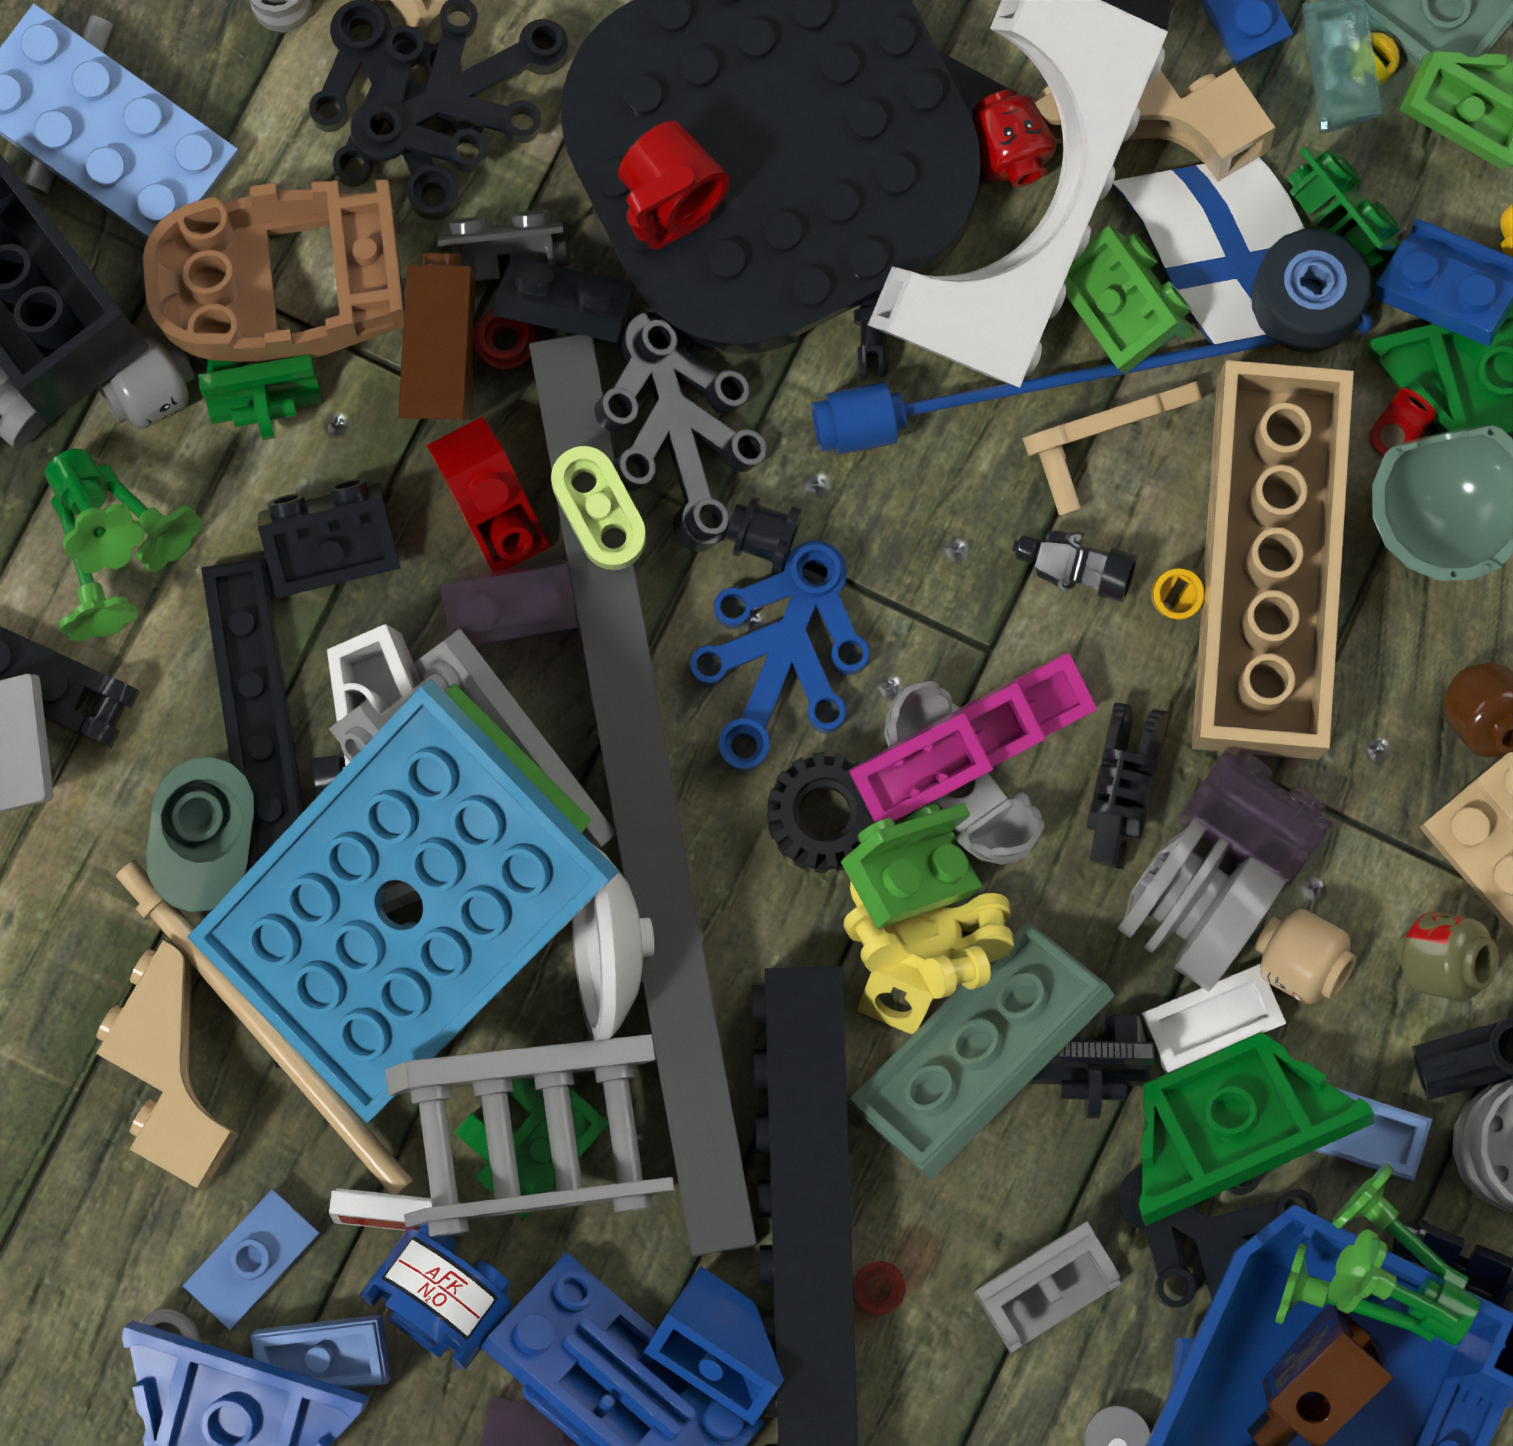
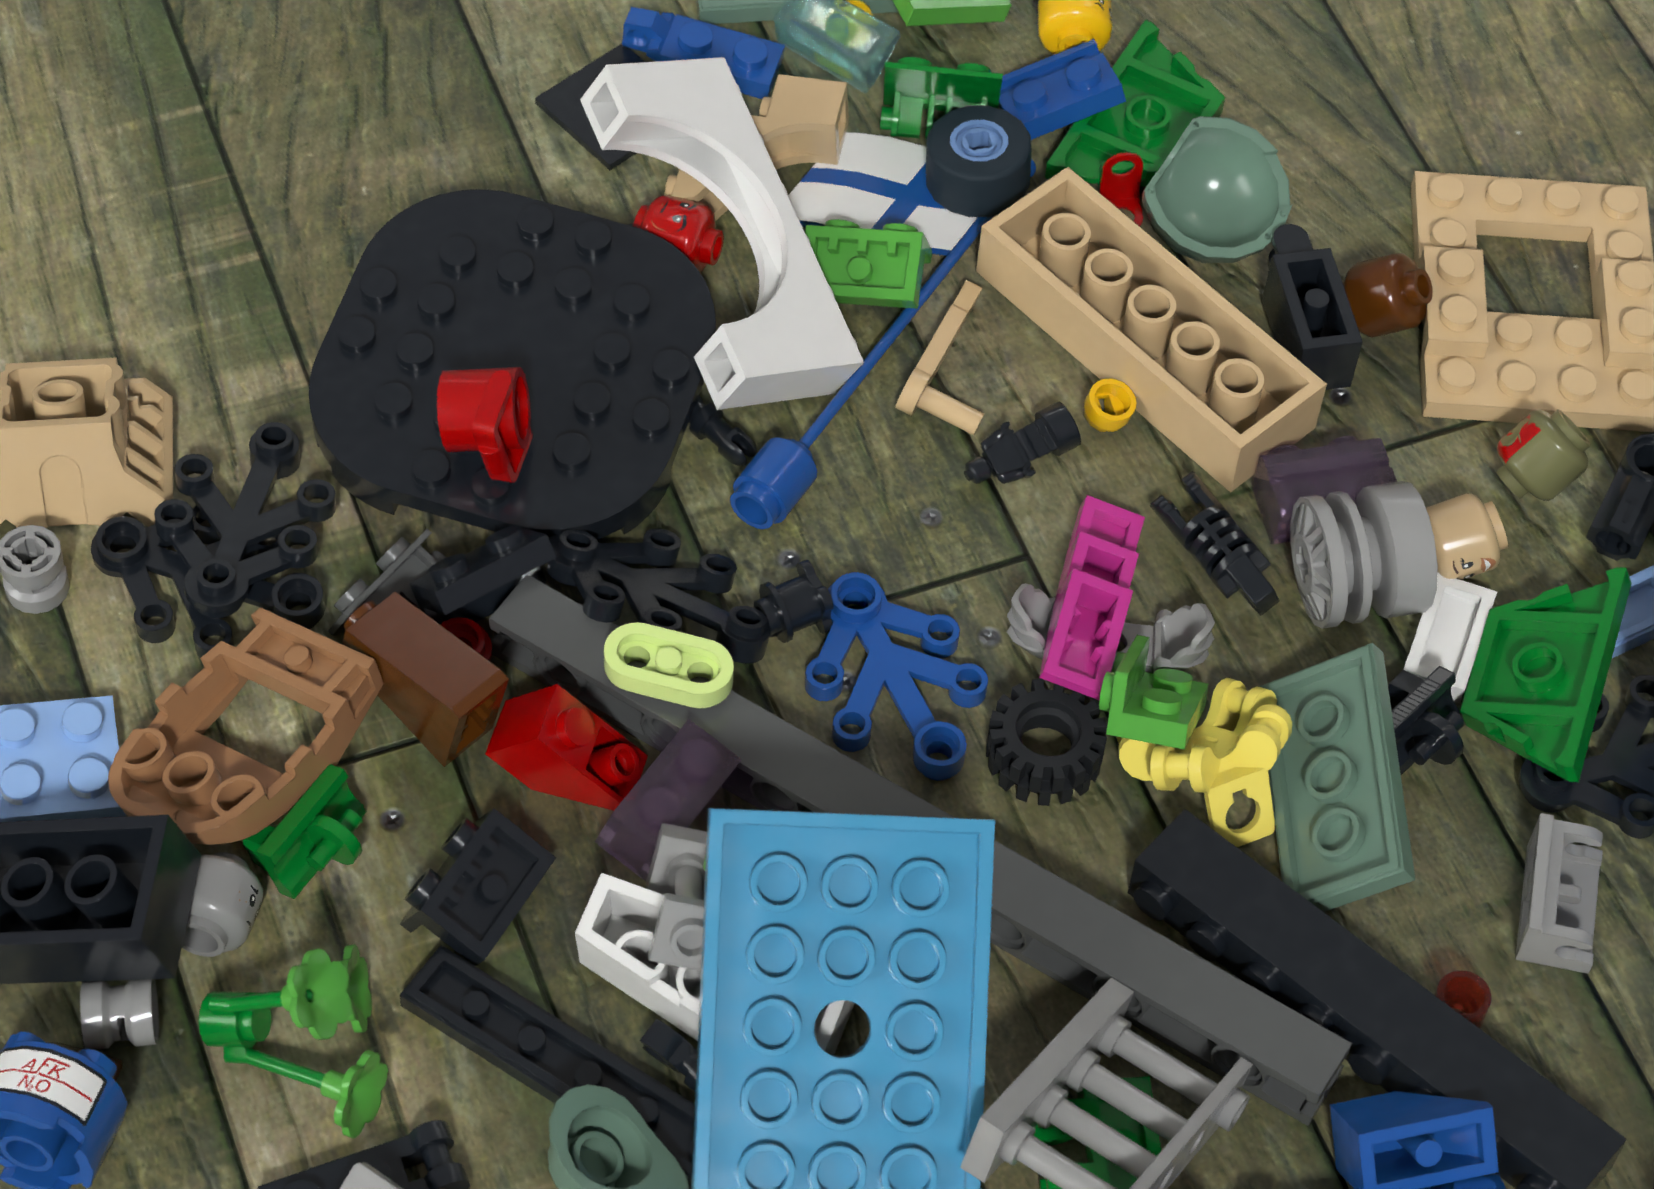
camera: 50 degrees left, 25 degrees down
white dish [571,844,654,1041] -> none
none -> black brick [1262,224,1363,390]

